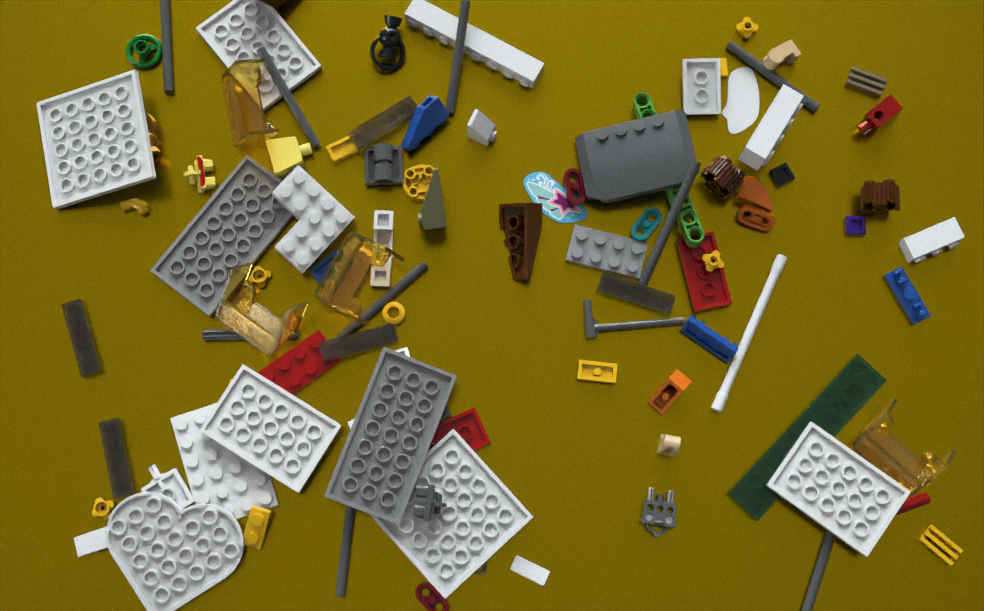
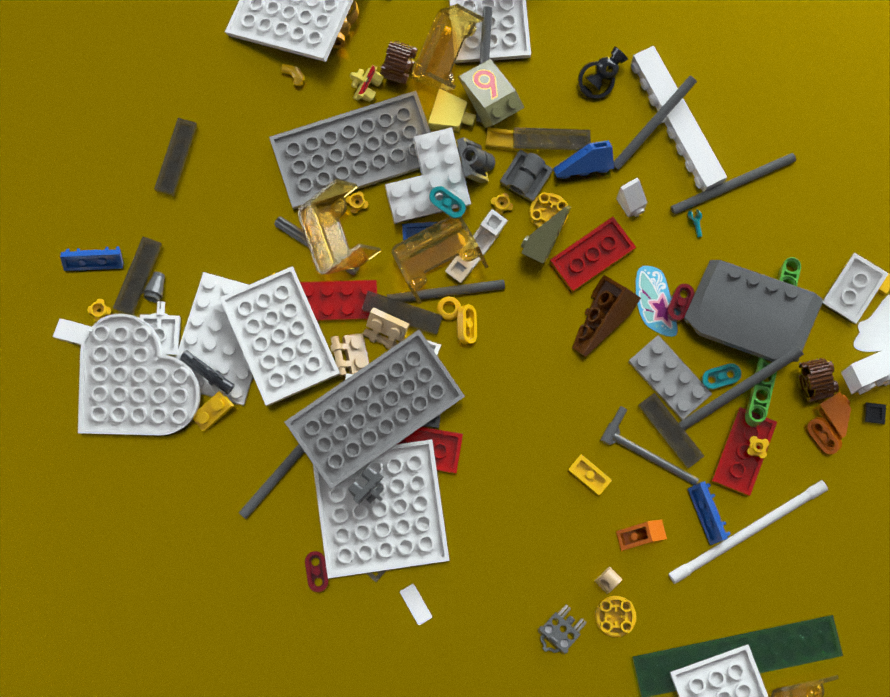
camera: 35 degrees right, 0 degrees up
none -> blue plate [60,246,124,271]
none -> dark grey cone [143,272,165,303]
none -> black pin [179,350,235,395]
none -> tan plate [330,333,369,377]
none -> tan plate [363,307,409,350]
none -> reddish brown brick [380,41,418,85]
none -> teal plate [429,186,466,218]
none -> dark grey plate [457,137,495,184]
none -> yellow plate [457,304,477,345]
none -> olive slope [458,59,525,128]
none -> yellow plate [491,193,513,215]
none -> red plate [549,217,636,293]
none -> yellow tile [595,596,637,637]
none -> dark grey piece [670,153,796,215]
none -> teal hand [688,209,702,237]

